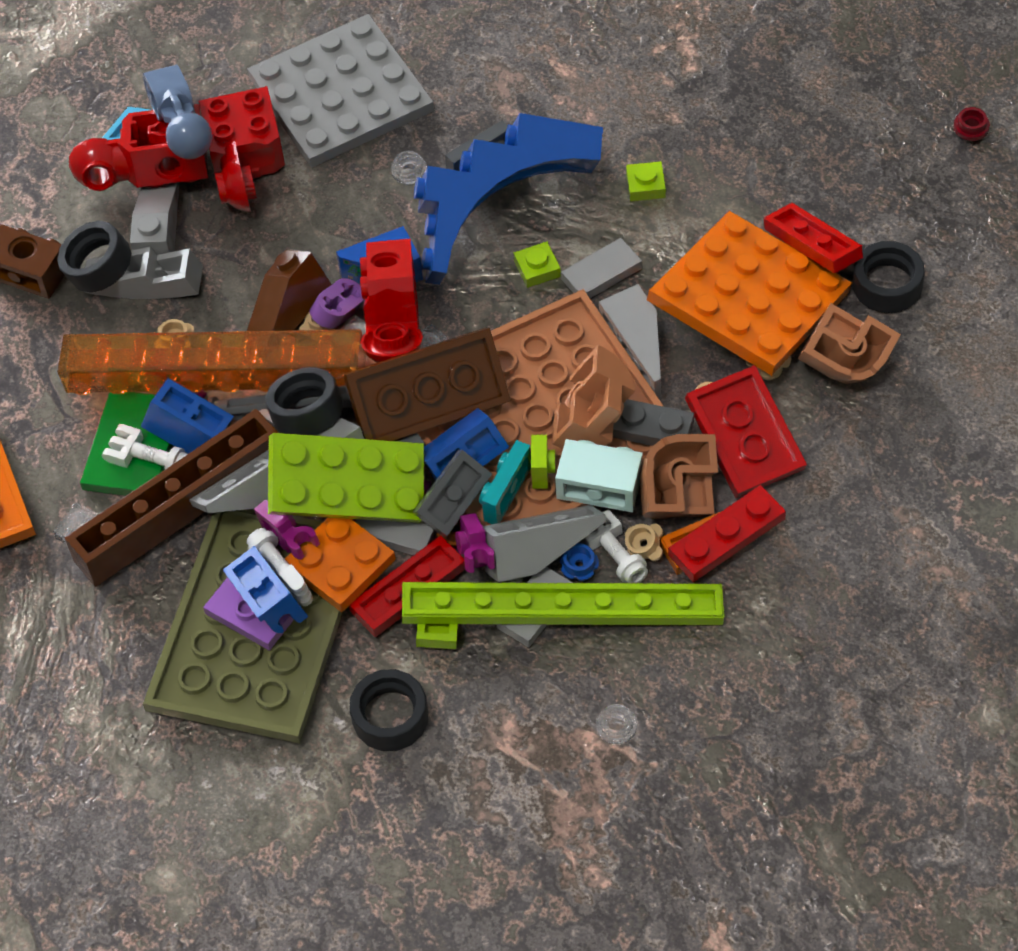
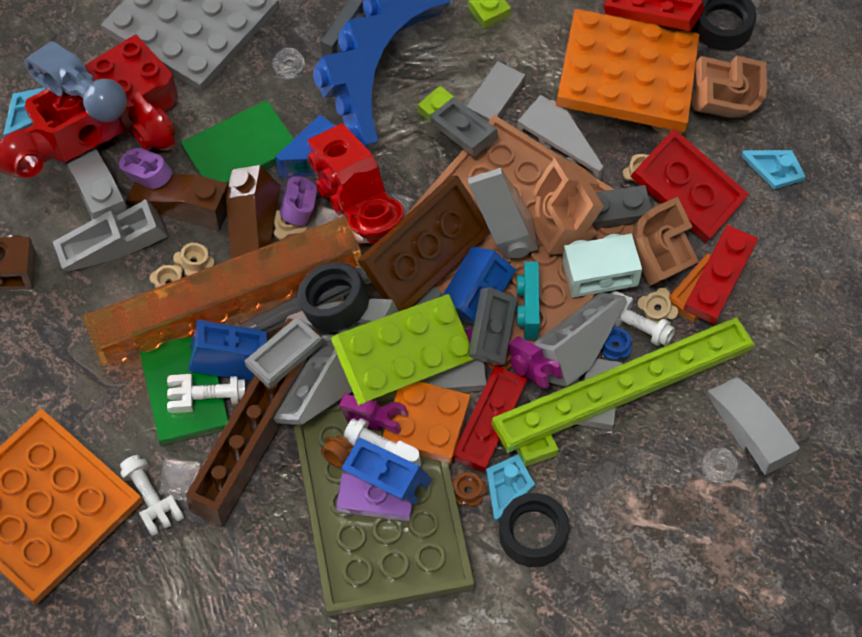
camera: 30 degrees left, 5 degrees up
black tyre [57,221,132,293] -> none
lime plate [531,435,556,489] -> none
none -> medium lavender beam [118,148,173,189]
none -> white hinge [120,455,184,536]
none -> reddish brown slope [126,174,228,232]
none -> tan plate [173,243,214,278]
none -> green tile [180,100,293,186]
none -> light grey tile [245,316,323,389]
none -> dark orange plate [321,435,354,469]
none -> dark grey plate [430,97,499,157]
none -> dark orange plate [452,472,486,507]
none -> light grey slope [468,168,539,259]
none -> medium azure piece [486,455,535,522]
none -> light grey slope [707,377,801,475]
none -> medium azure piece [742,150,806,190]

